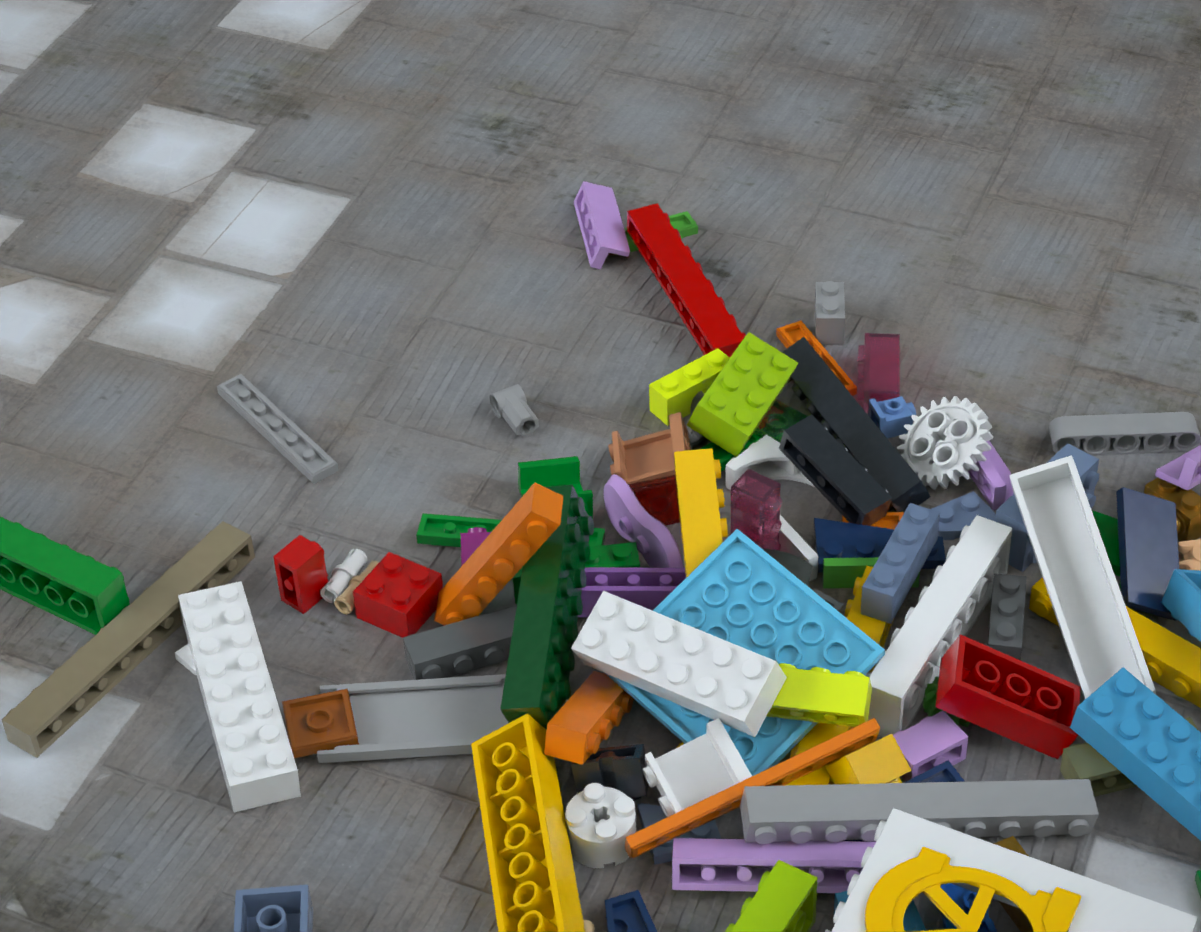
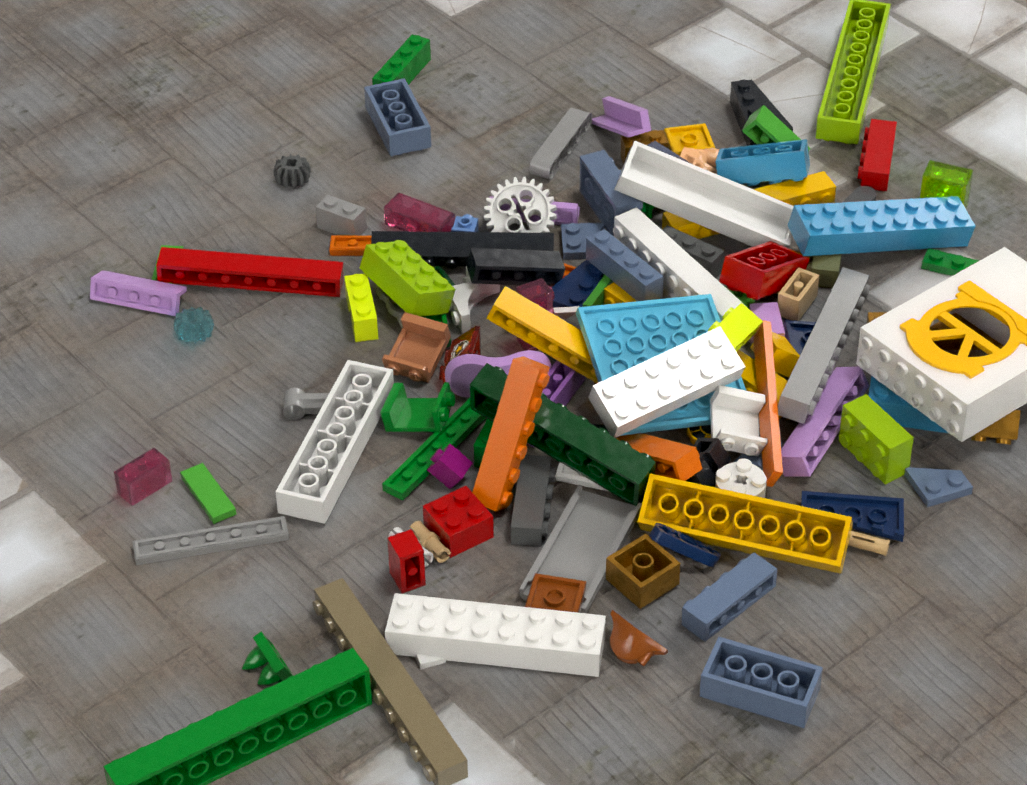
camera: 65 degrees left, 0 degrees up
none -> clear pink brick [114,448,172,506]
none -> clear light blue gear [173,306,214,344]
none -> bright green tile [180,463,237,524]
none -> green tile [242,631,293,685]
none -> dark grey gear [273,154,311,188]
none -> white brick [276,360,394,524]
none -> sand blue brick [364,78,431,156]
none -> green brick [372,34,431,85]
none -> pearl gold brick [606,533,680,609]
none -> dark orange hat [610,610,668,667]
none -> dark blue beam [649,523,721,567]
none -> sand blue brick [682,553,777,642]
none -> tan brick [777,267,819,321]

